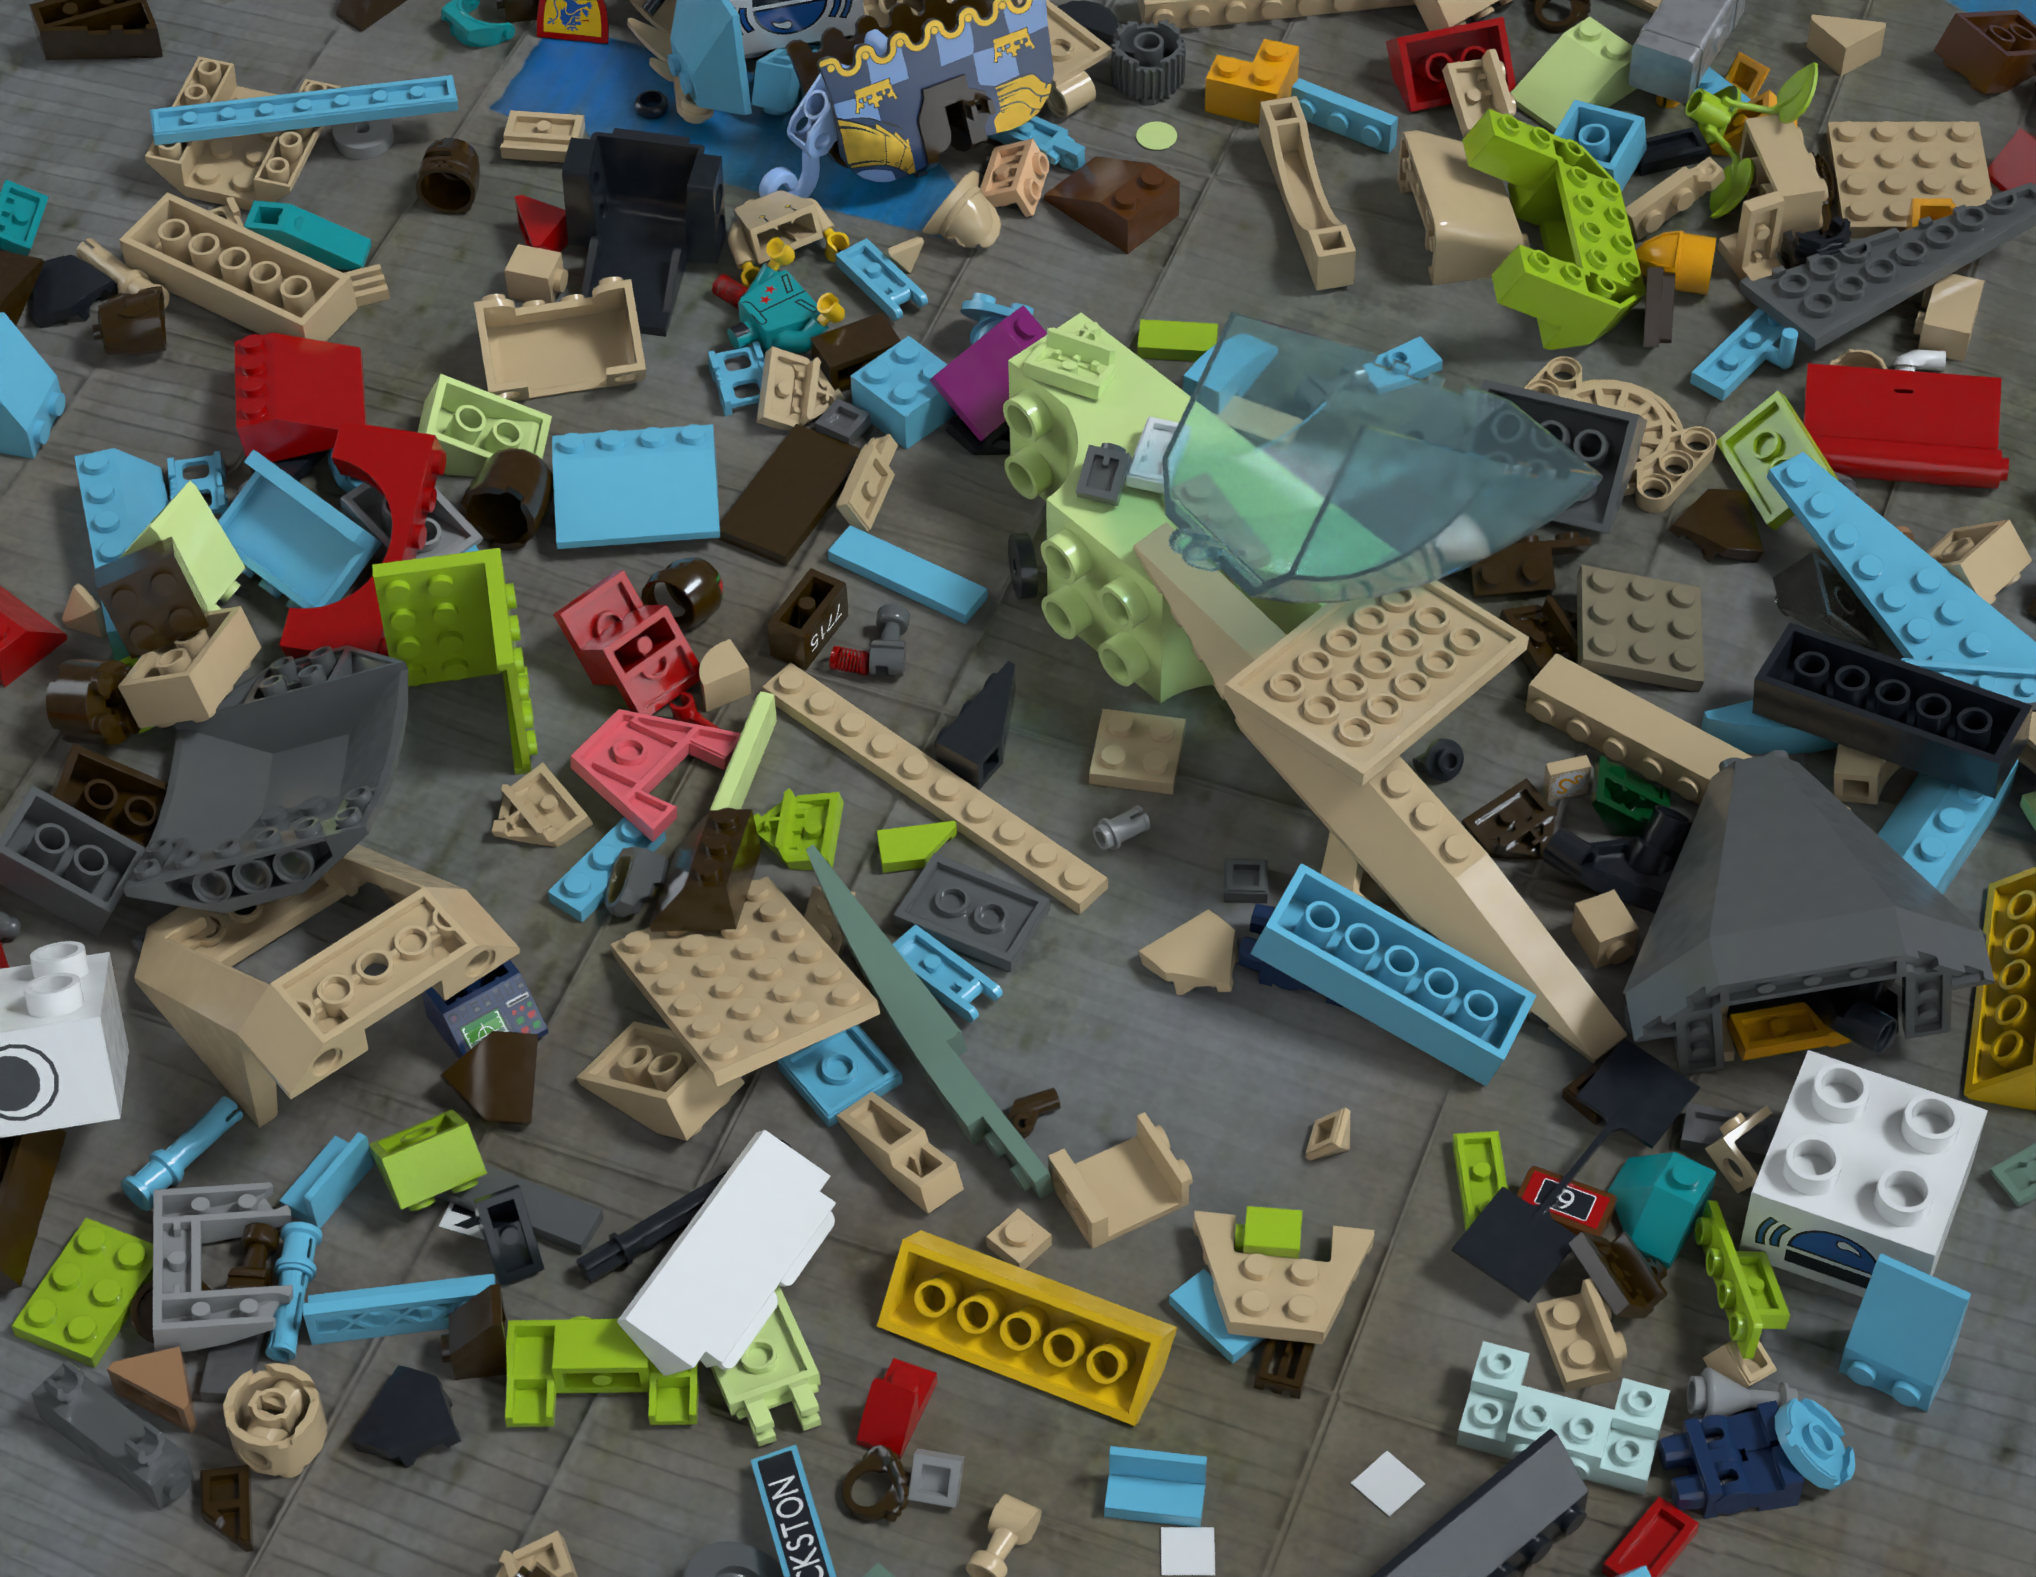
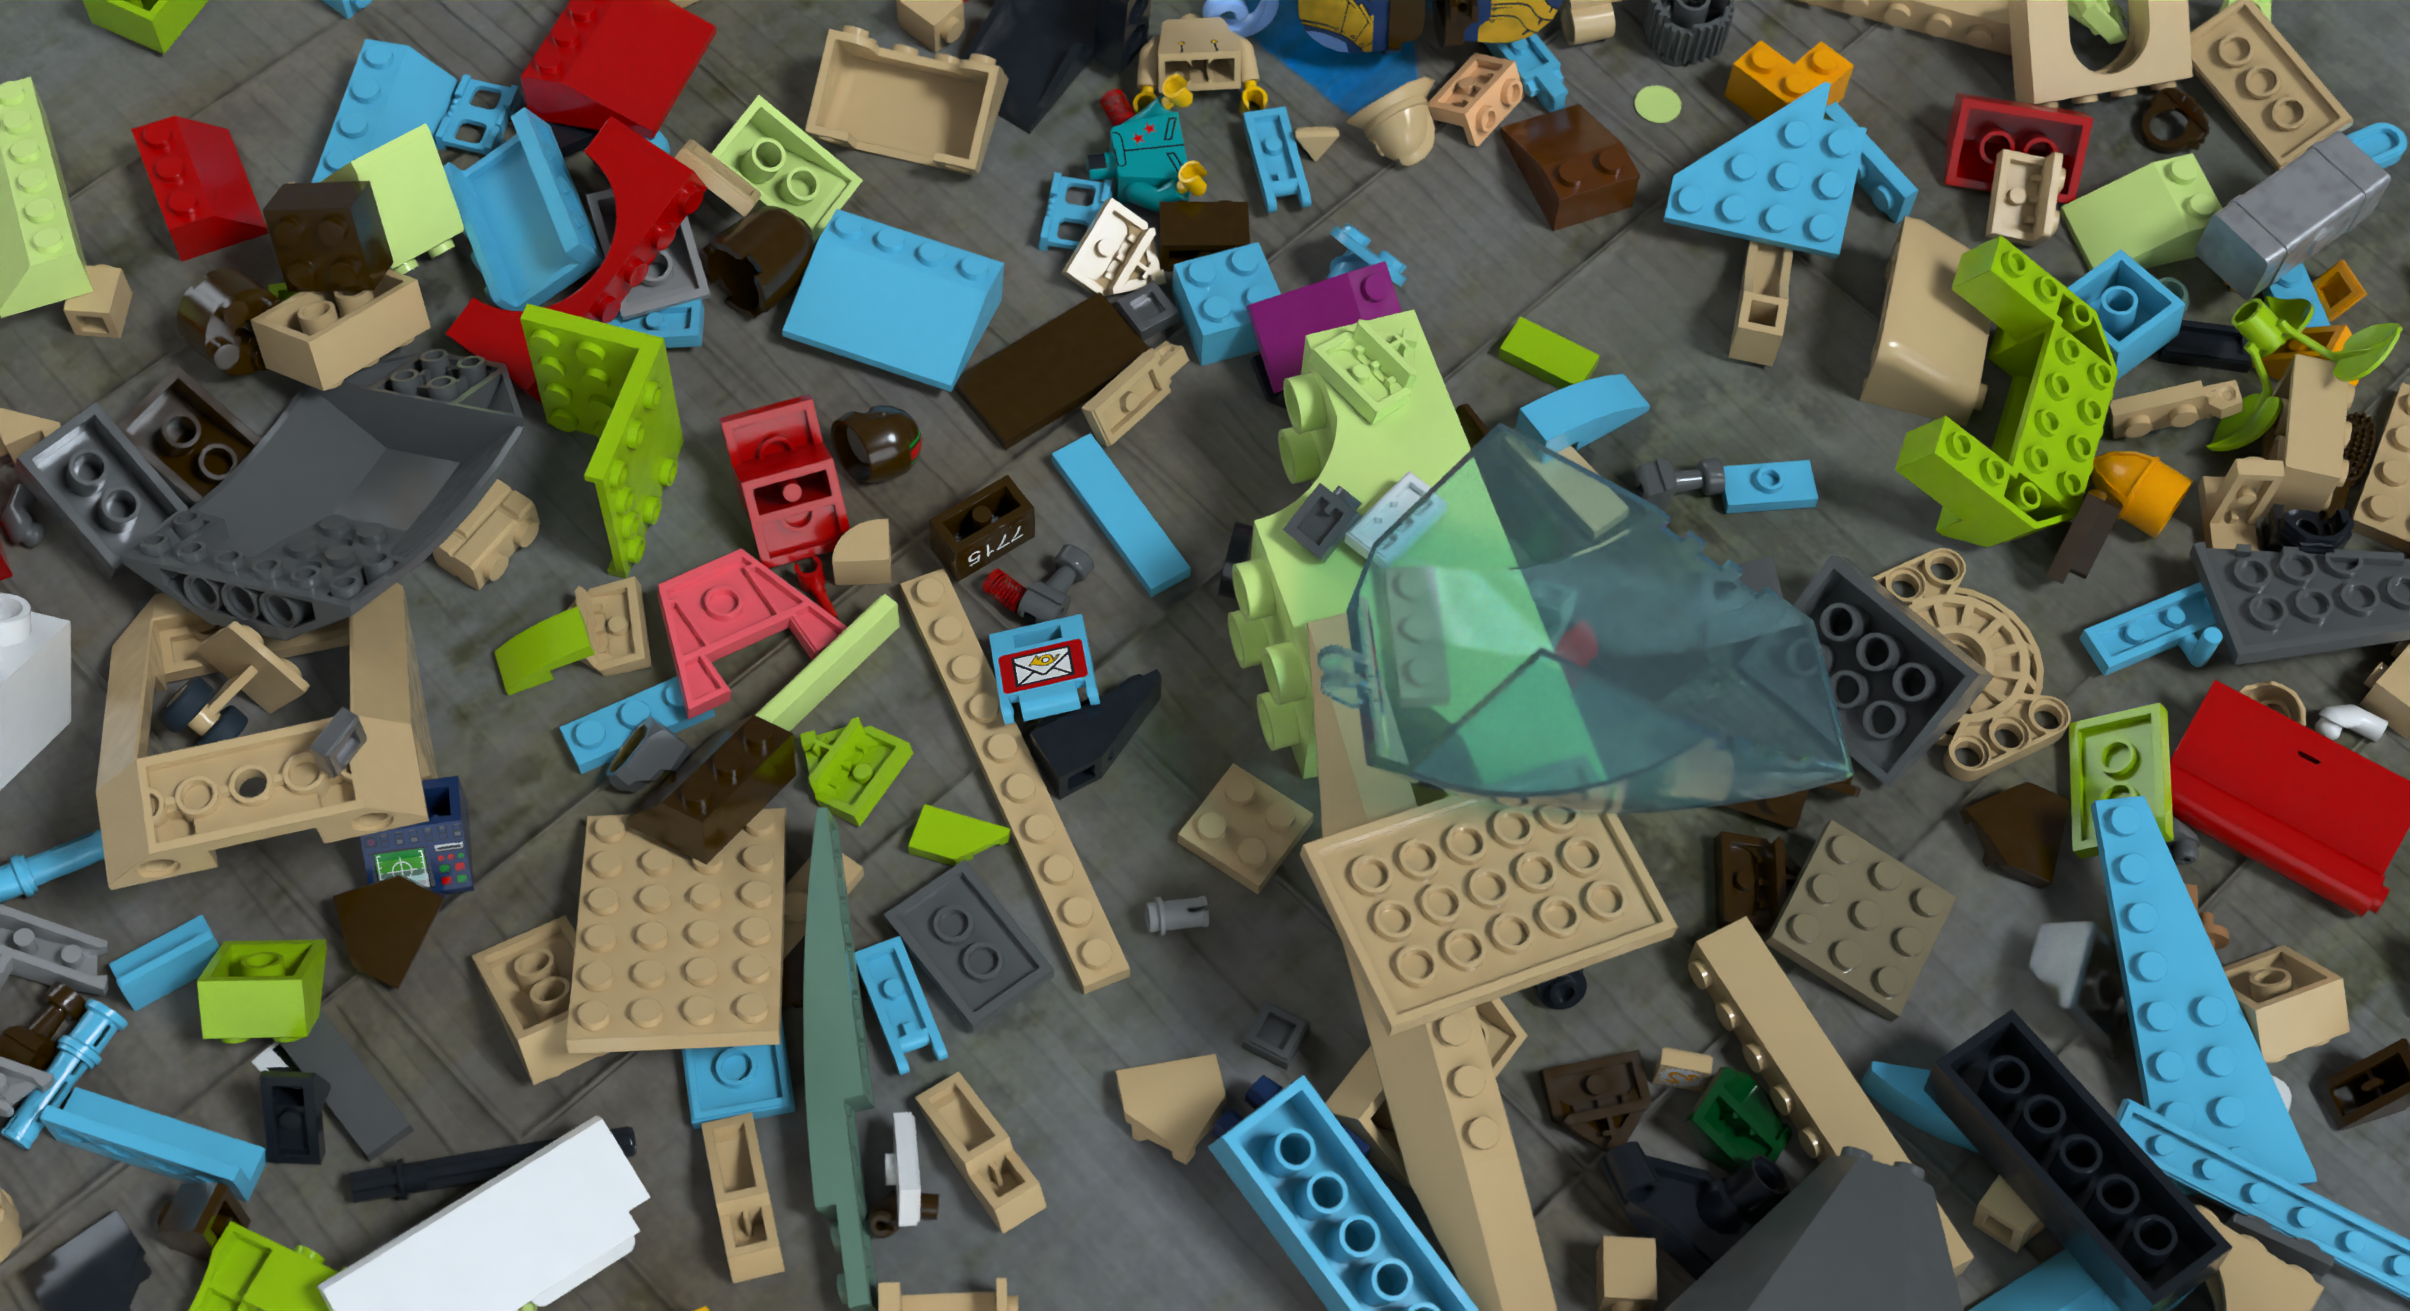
camera: 20 degrees right, 10 degrees up
none -> tan plate [158,621,310,747]
none -> flat silver tile [309,707,367,778]
none -> tan brick [433,479,540,591]
none -> lime slope [494,606,595,696]
none -> tan tile [675,139,762,217]
none -> white plate [885,1112,921,1226]
none -> tan slope [915,1071,1047,1234]
none -> medium azure container [989,614,1100,725]
none -> medium azure wing [1663,82,1867,259]

